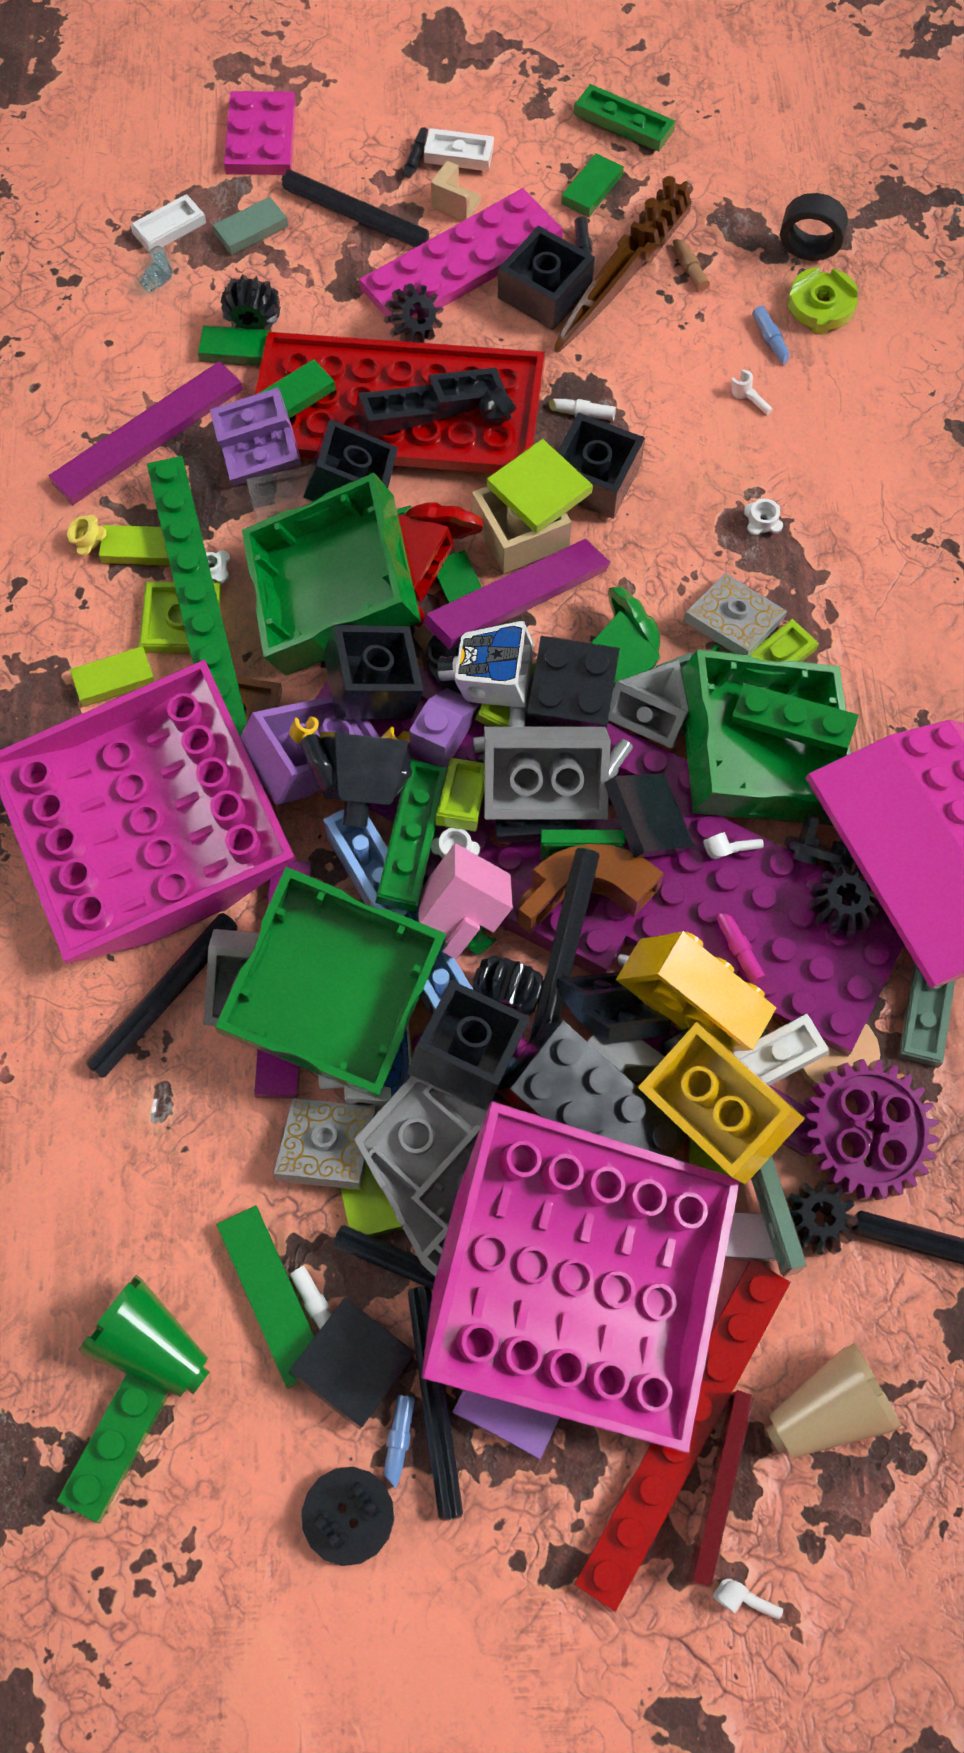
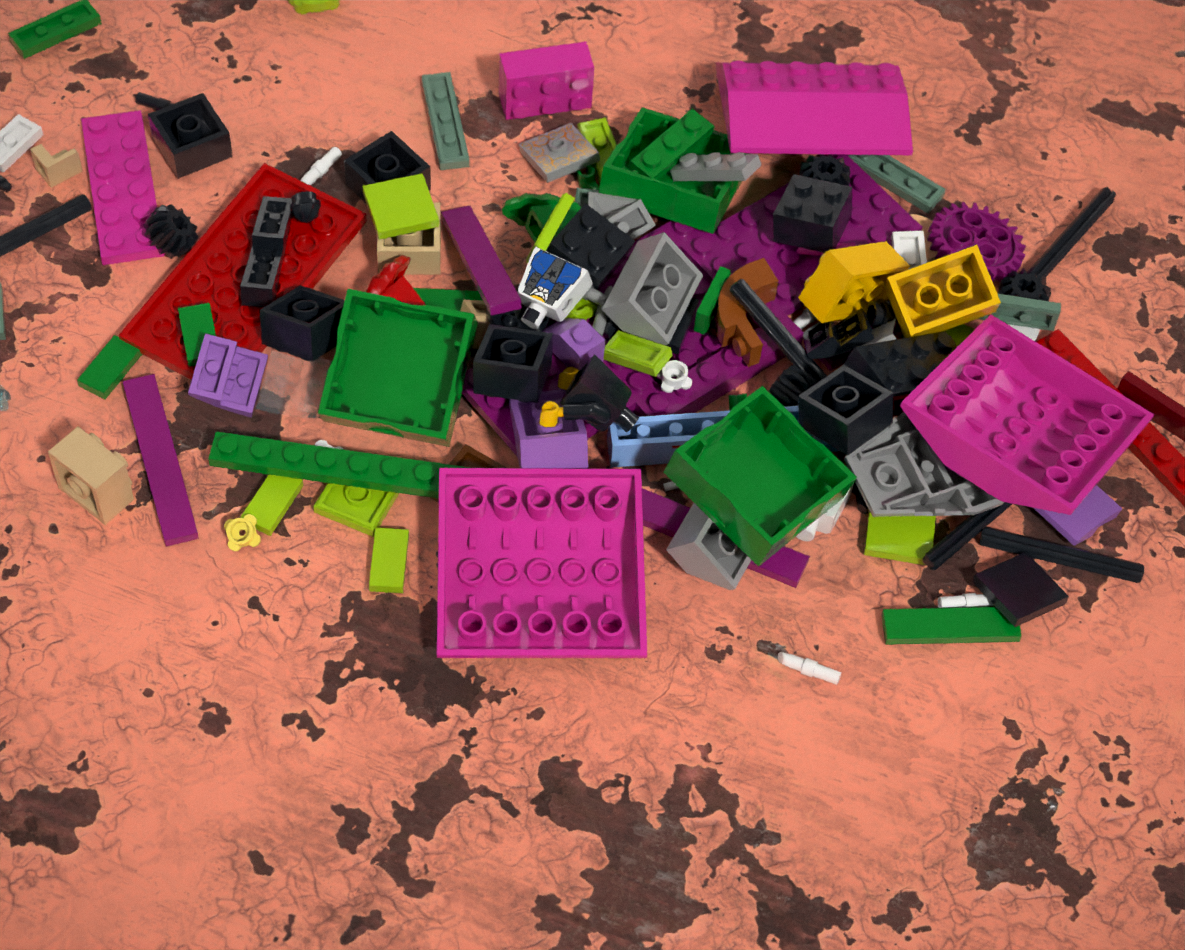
camera: 70 degrees left, 10 degrees down
green plate [57,1374,170,1523] -> none
green cone [79,1275,210,1397] -> none
black axle [86,913,238,1078] -> none
black gear [221,274,281,330] -> none
light grey plate [274,1098,377,1190] -> none
black plate [301,1467,395,1566] -> none
green tile [375,759,448,913] -> none
medium blue piece [384,1395,415,1489] -> none
bright pink plate [418,843,513,959] -> none
reddish brown piece [554,176,693,353] -> none
green tile [561,153,624,217] -> none
black tile [605,773,694,858] -> none
medium nougat piece [673,239,710,291] -> none
white hand [703,832,764,859] -> none
white hand [731,370,773,415] -> none
white plate [744,499,783,535] -> none
medium blue piece [752,306,790,365] -> none
tan cone [766,1343,902,1458] -> none
black plate [784,813,858,874] -> none
none -> tan brick [48,426,134,525]
none -> sand green tile [421,72,470,171]
none -> dark pink brick [499,42,594,120]
none -> lime tile [526,193,575,263]
none -> light grey plate [670,152,762,181]
none -> black brick [773,174,853,253]
none -> white piece [778,652,842,685]

